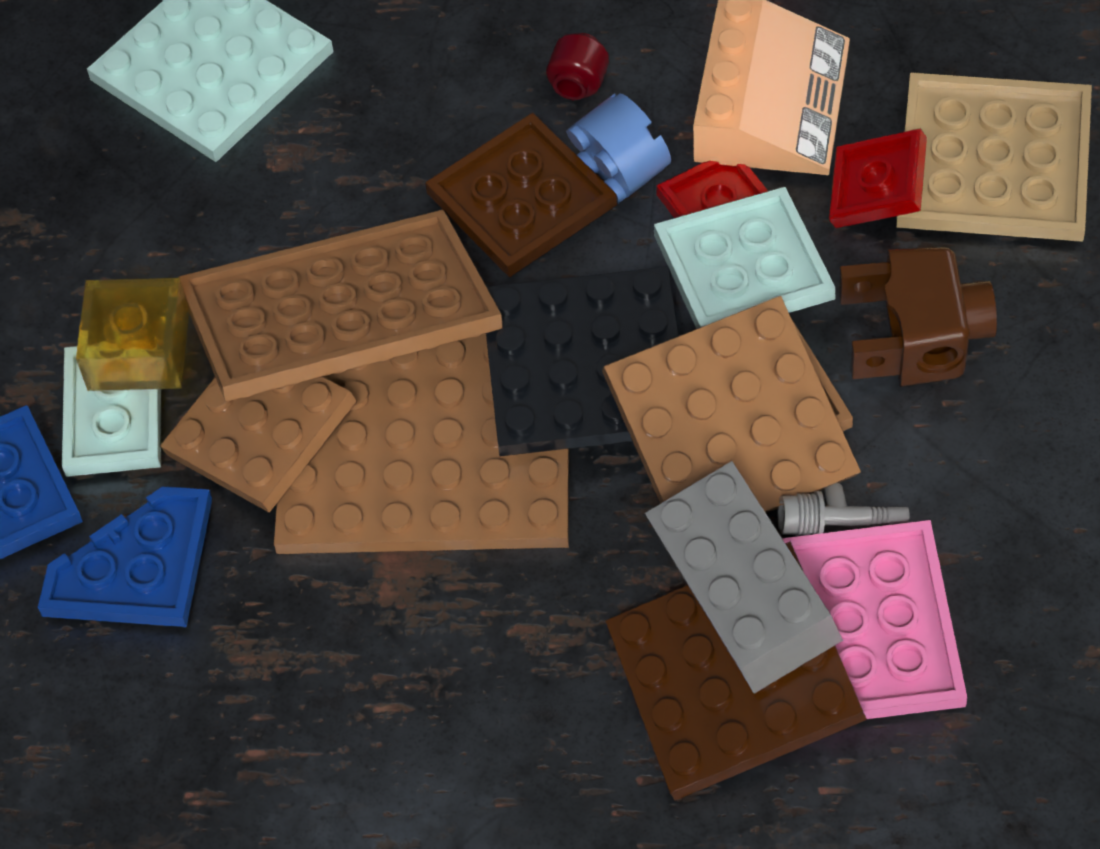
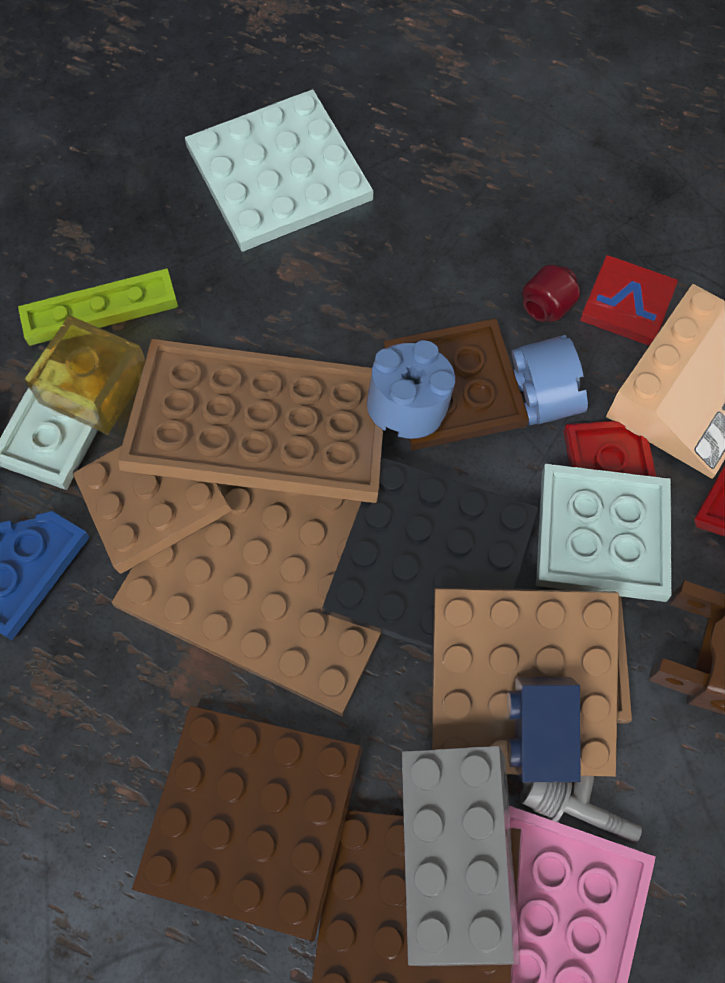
camera: 20 degrees right, 10 degrees up
none -> lime plate [18,268,178,346]
none -> reddish brown plate [132,706,363,941]
none -> medium blue brick [367,340,455,439]
none -> dark blue brick [507,677,581,782]
none -> red tile [580,255,678,346]

